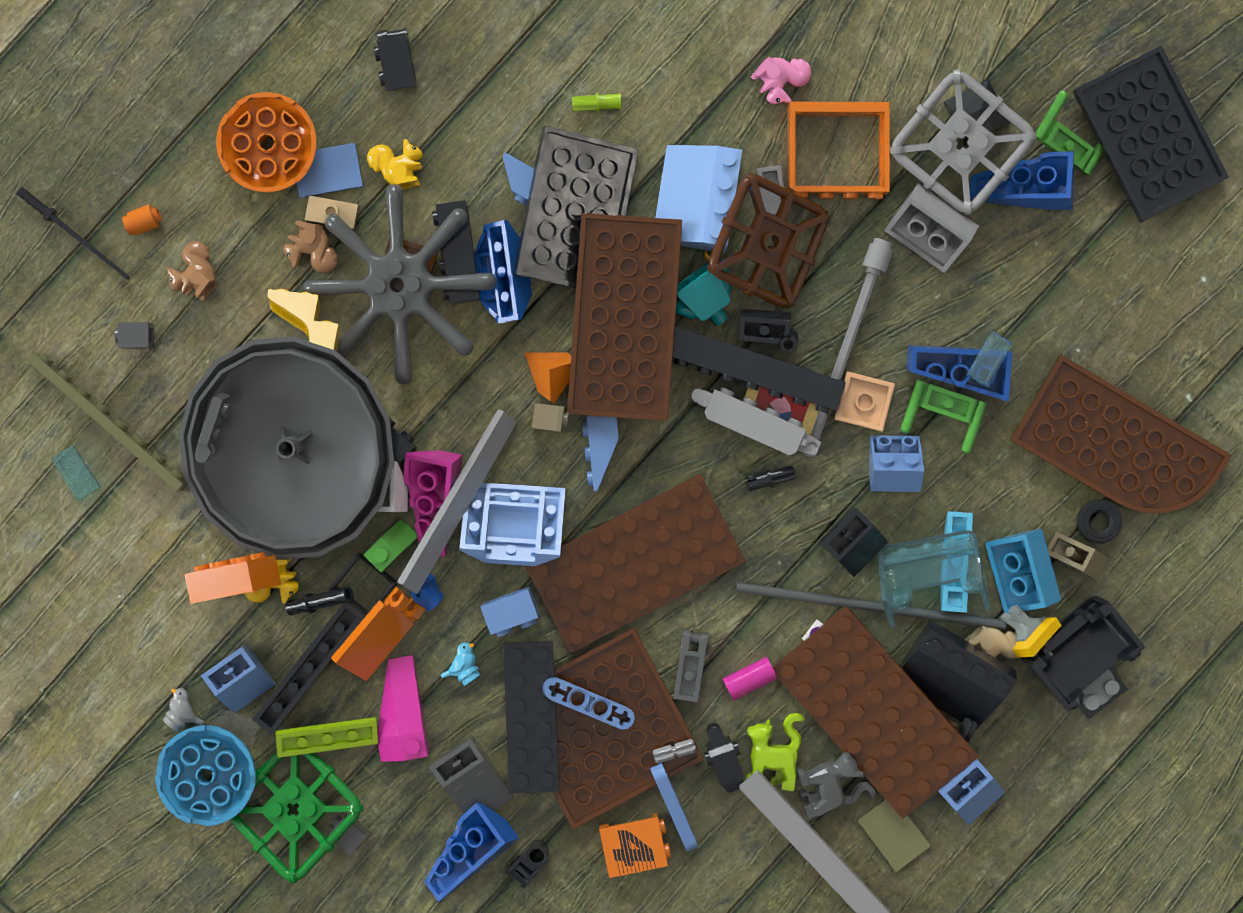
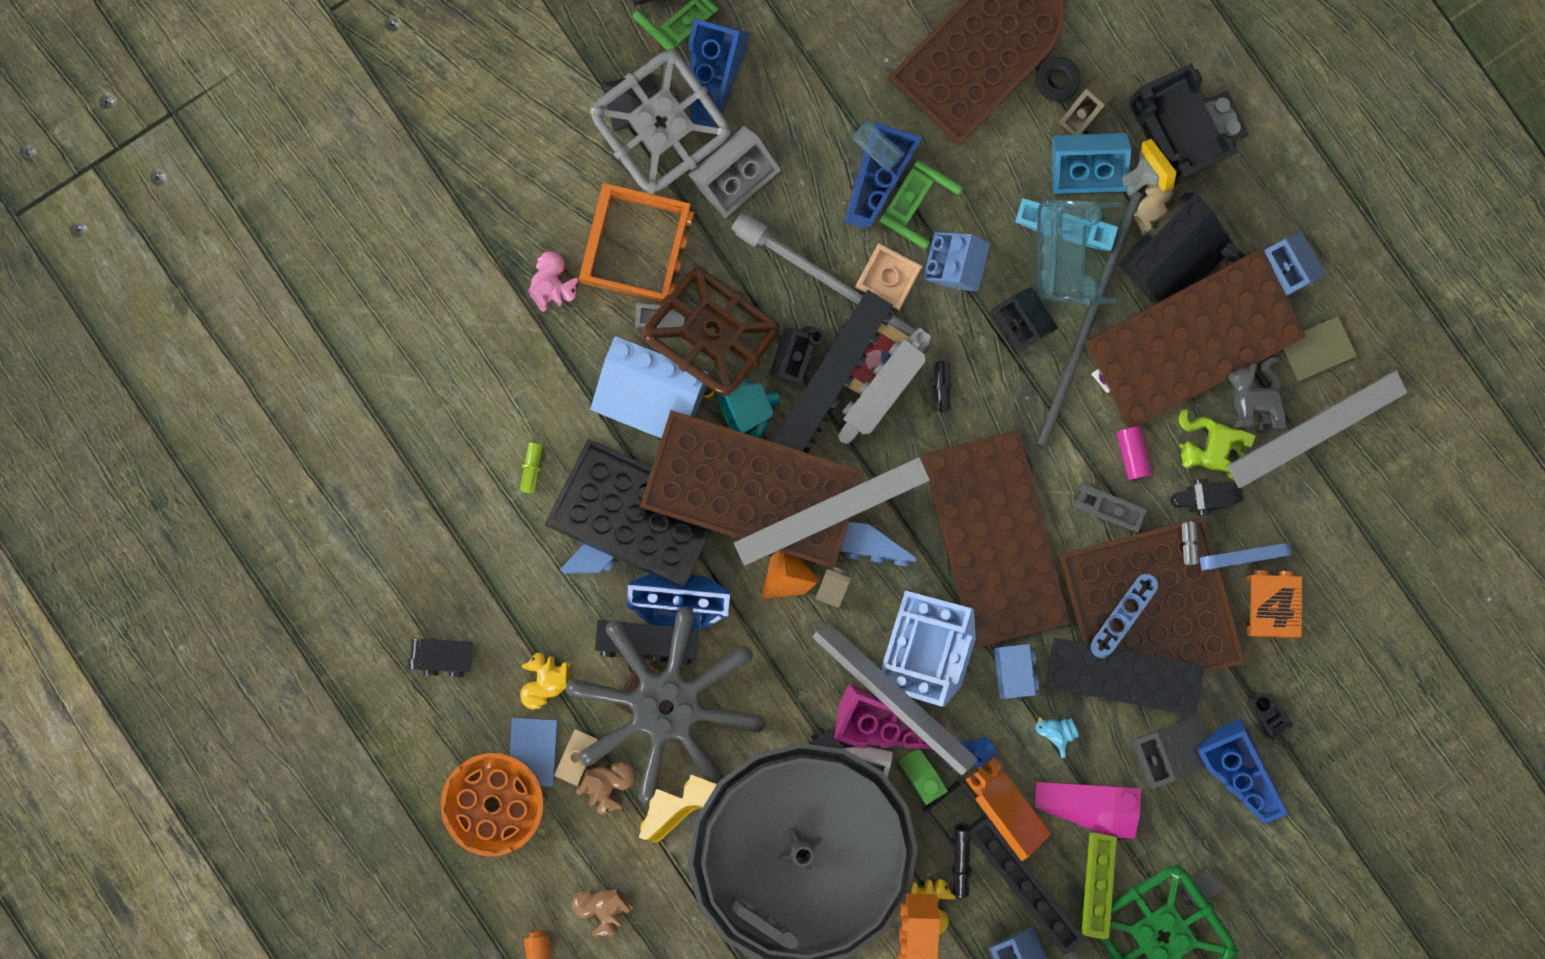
camera: 85 degrees left, 5 degrees down
none -> light grey tile [734,457,930,566]

